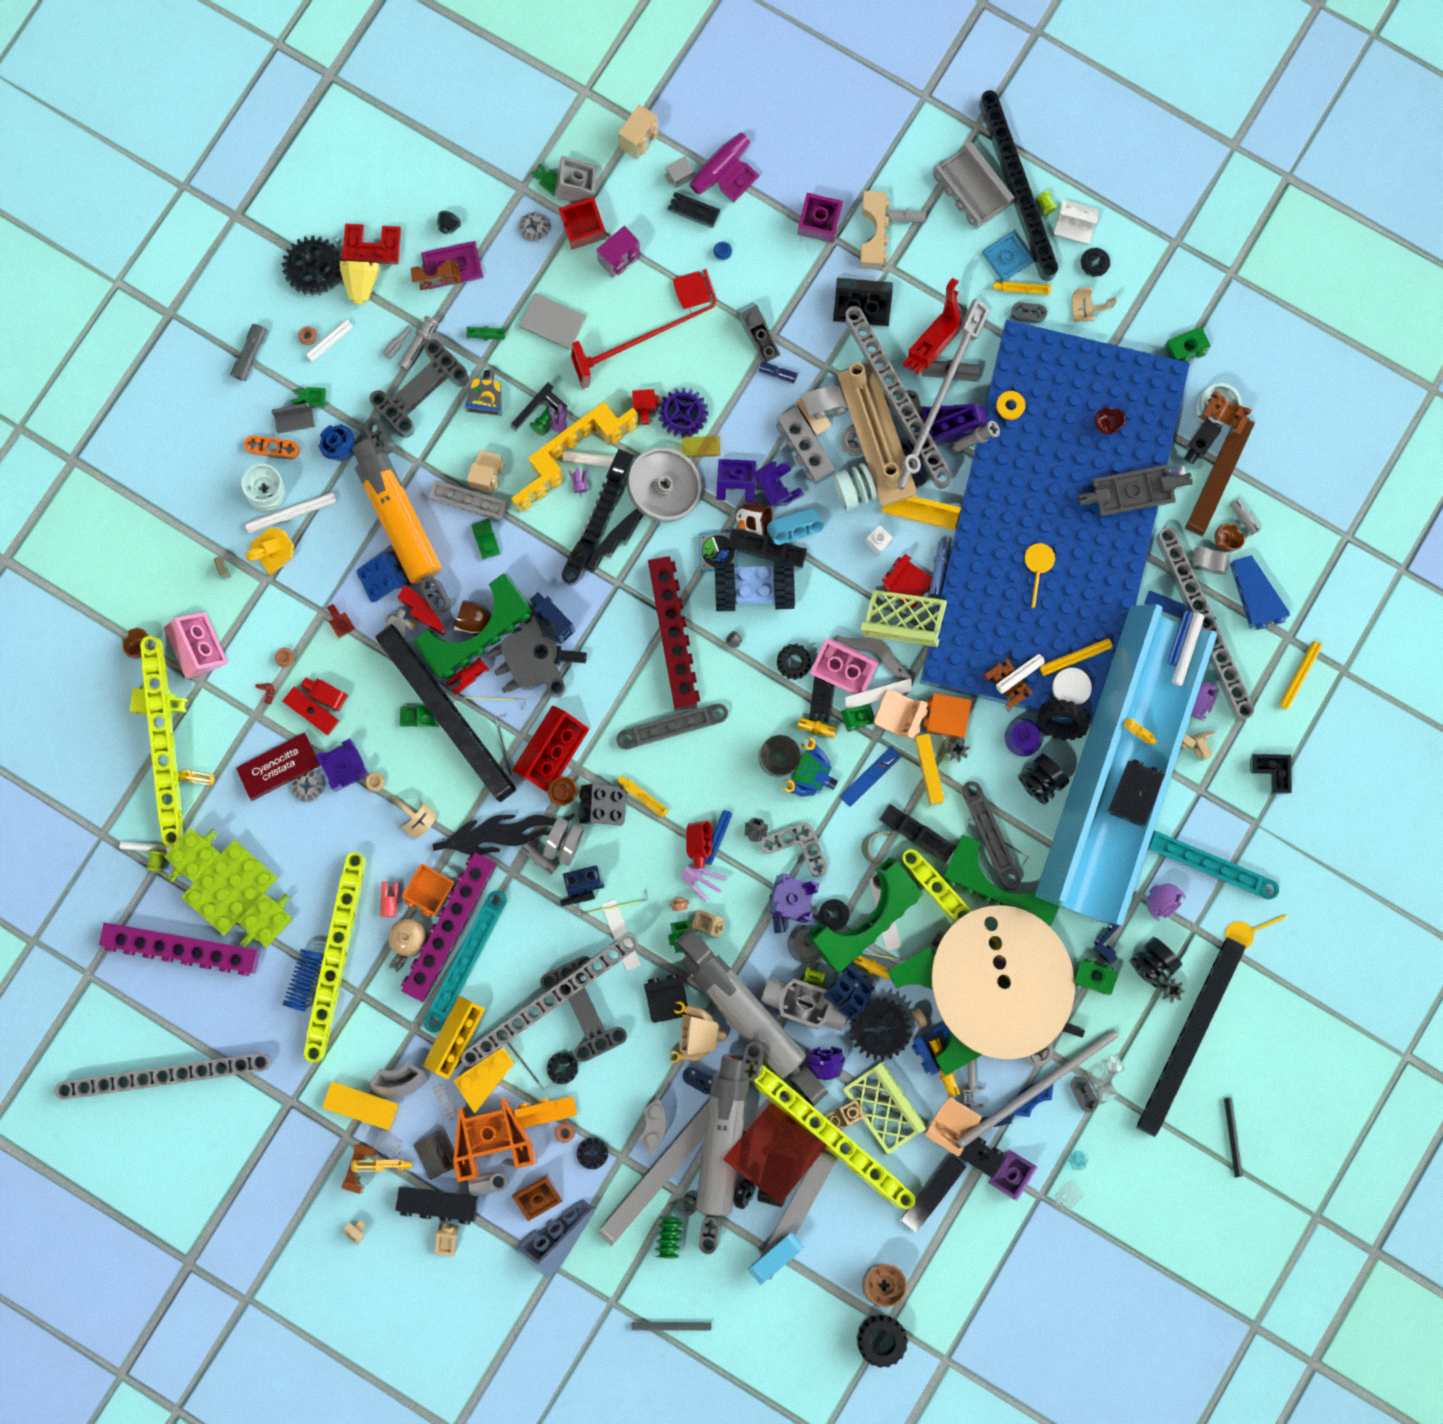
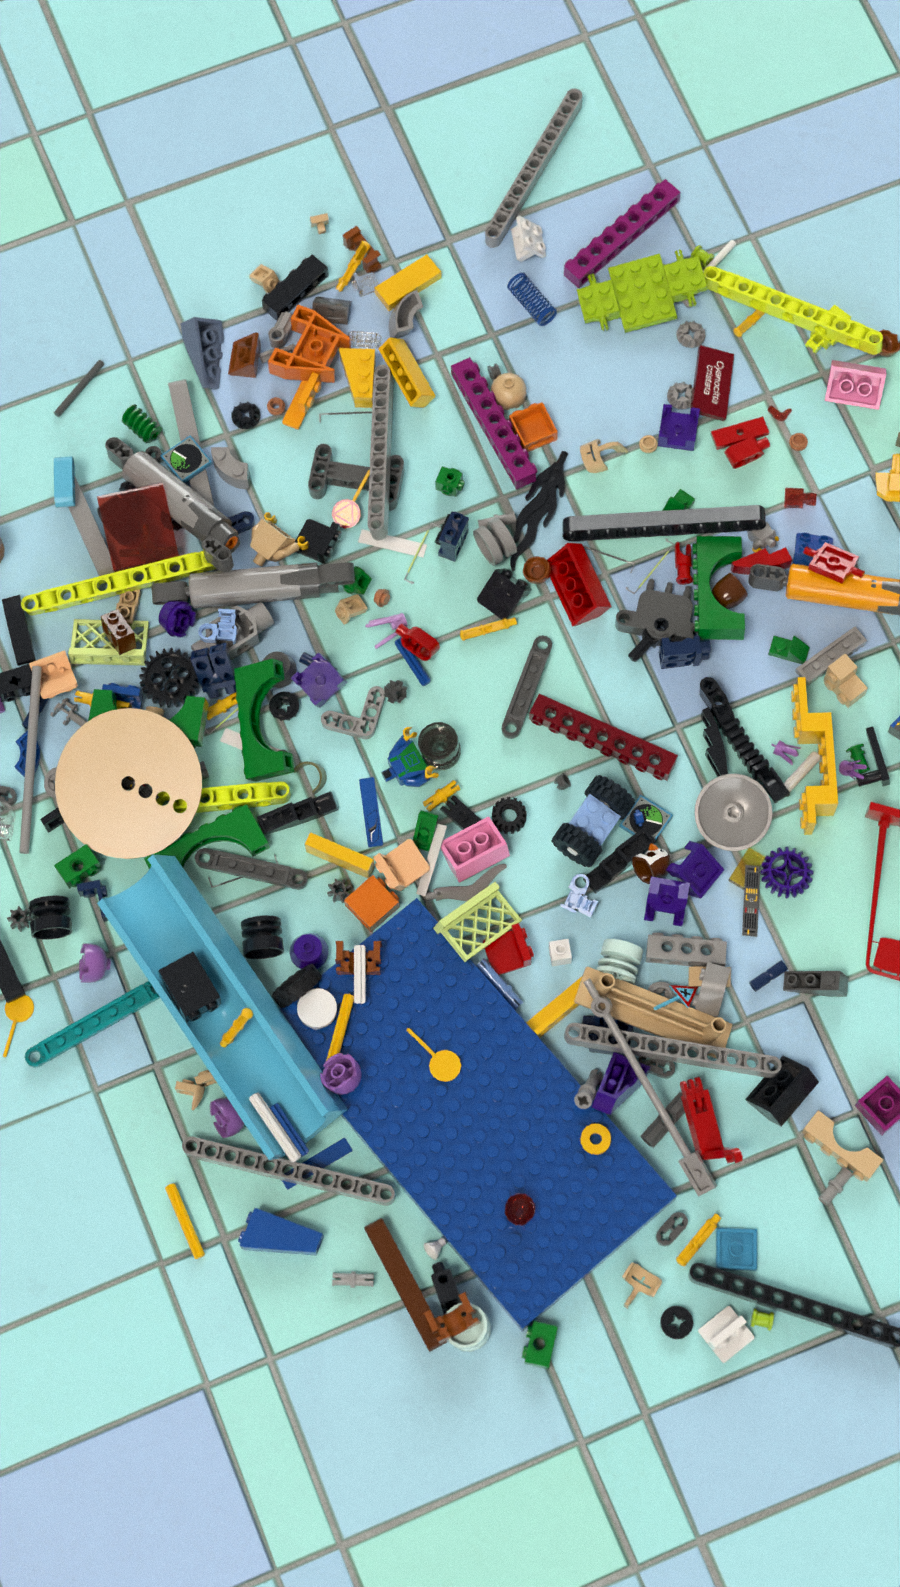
camera: 130 degrees right, 10 degrees down
neon yellow beam [304,852,366,1062] -> none
coral hinge [379,881,399,918] -> none
teal plate [424,890,507,1033] -> none
black gear [546,1053,578,1084] -> none
red brick [632,389,659,425] -> none
medium azure beam [766,509,825,545] -> none
lime bush [803,966,826,988] -> none
light grey panel [933,141,1015,229] -> none
dark grey plate [1077,465,1193,517] -> none
light grey axle [1191,547,1230,575] -> none
dark orange hair [1214,523,1245,552] -> none
black brick [1250,754,1292,794] -> none
none -> reddish brown brick [101,609,136,655]
none -> tile [160,435,212,483]
none -> light blue piece [198,609,238,644]
none -> light grey axle [259,344,295,363]
none -> medium lavender cylinder [320,1053,362,1095]
none -> piece [332,470,370,529]
none -> green brick [435,466,465,497]
none -> white bracket [511,216,546,262]
none -> light blue piece [561,874,599,917]
none -> piece [653,985,698,1010]
none -> light grey gear [676,321,705,348]
none -> dark grey sticker [742,865,760,937]
none -> red plate [803,542,865,584]

